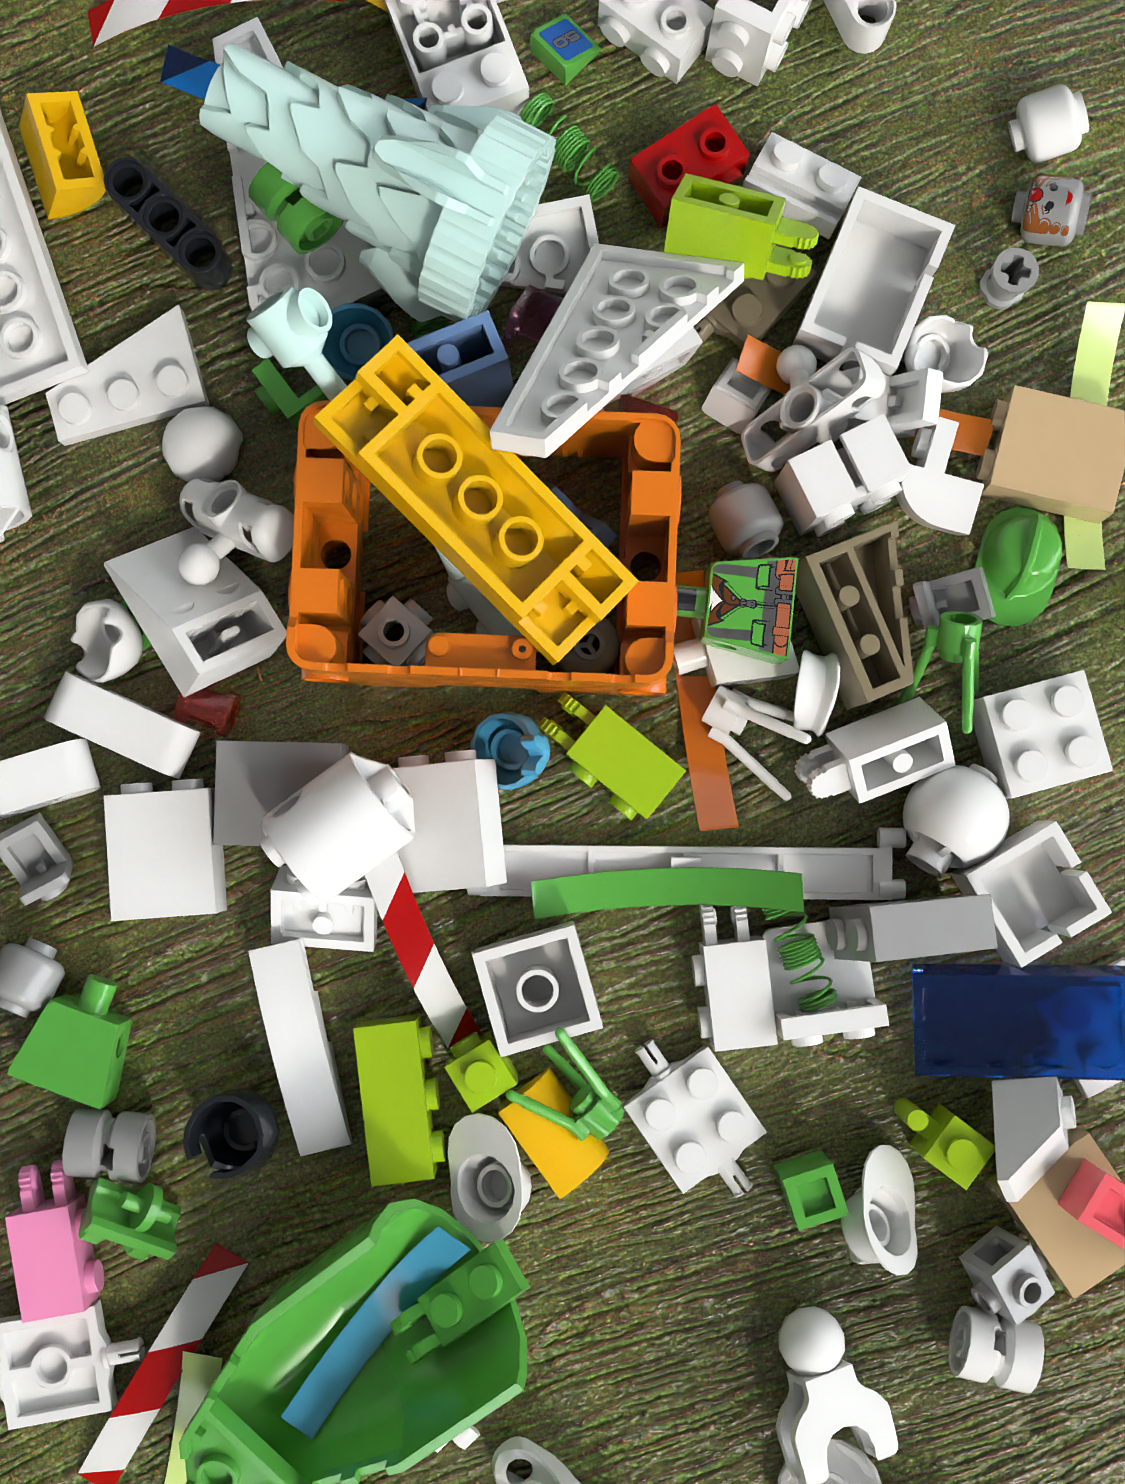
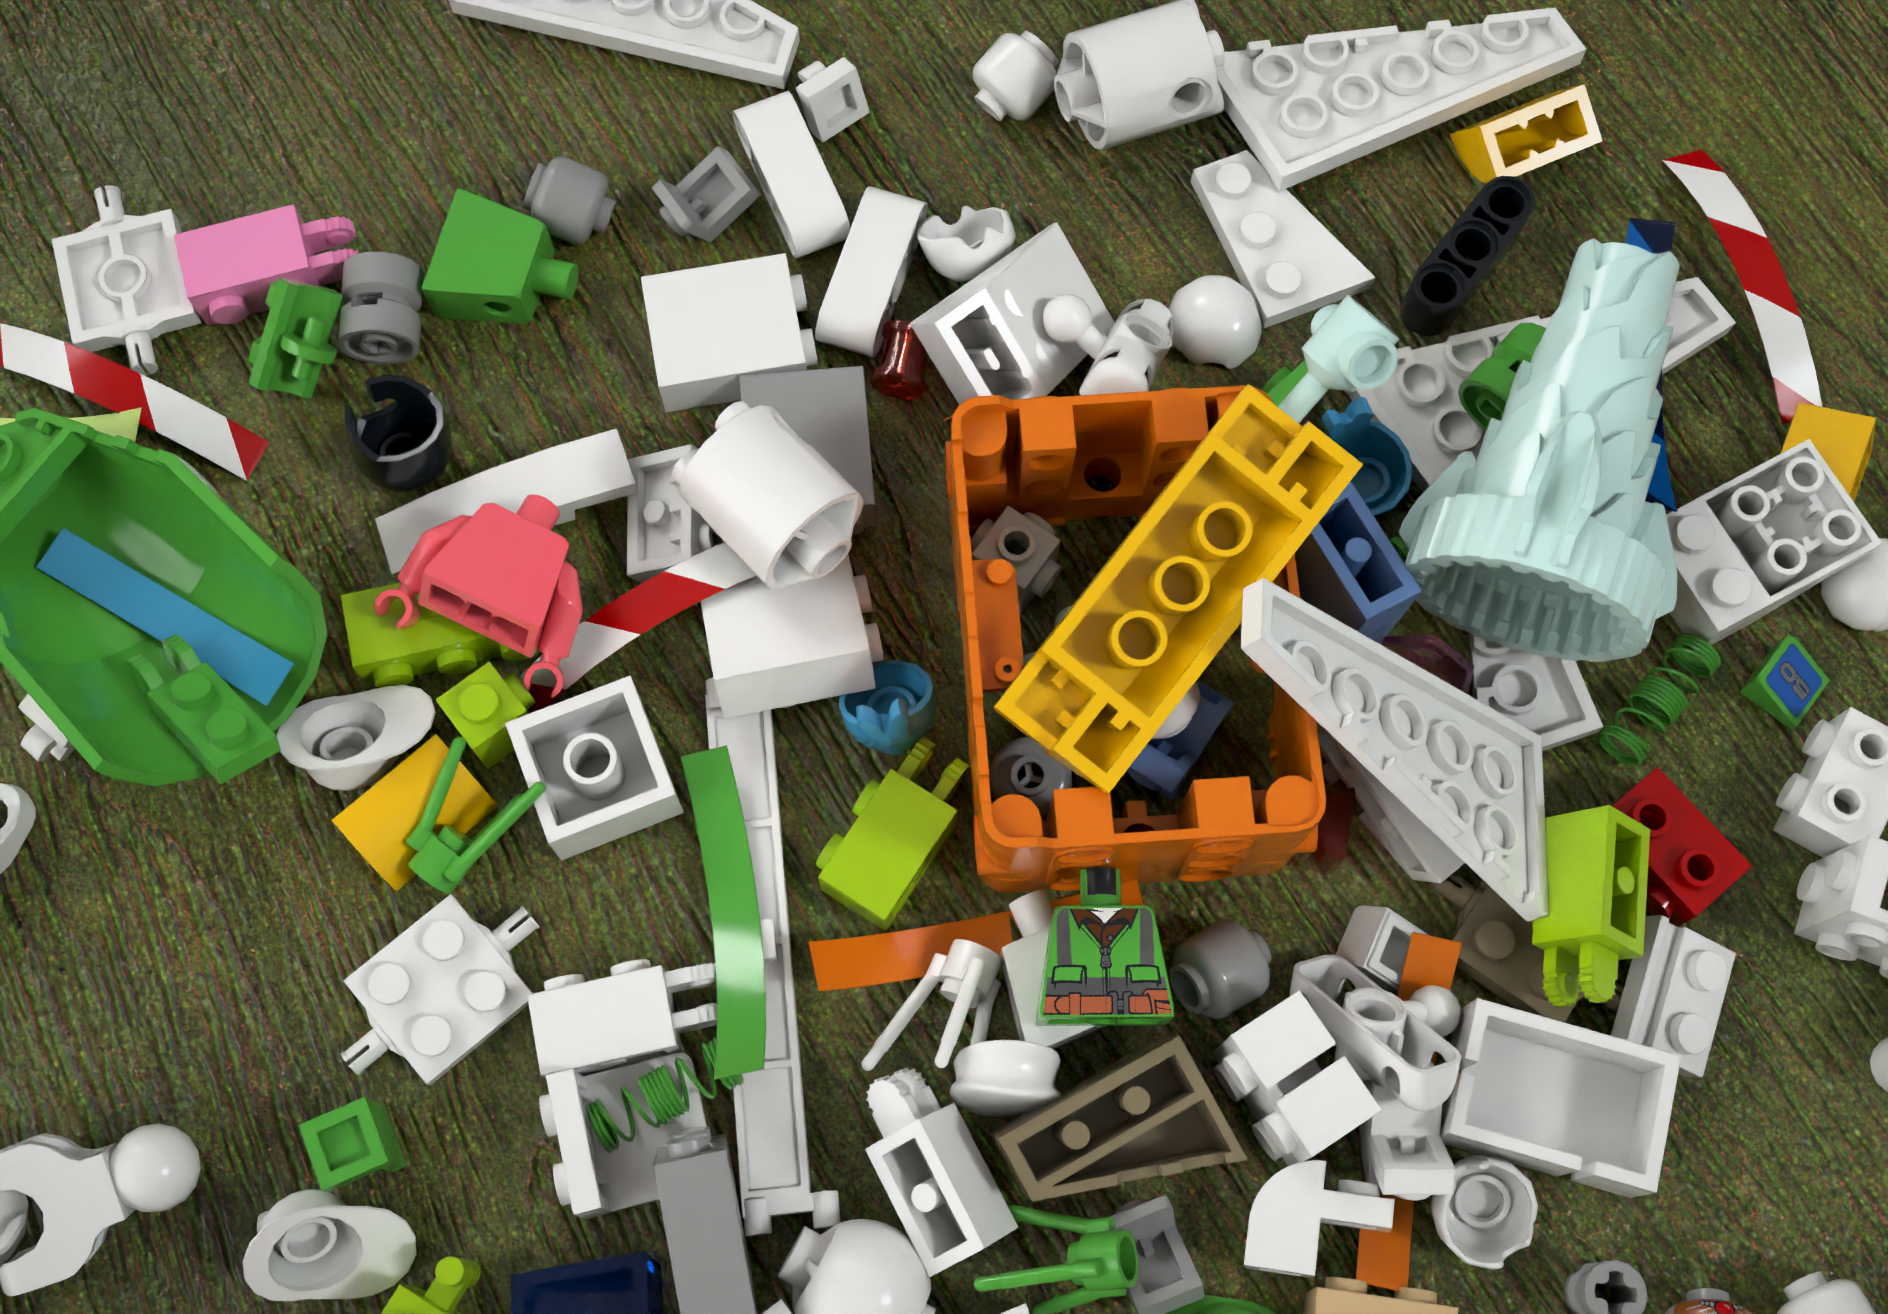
camera: 80 degrees right, 15 degrees down
none -> coral torso [374,494,583,699]

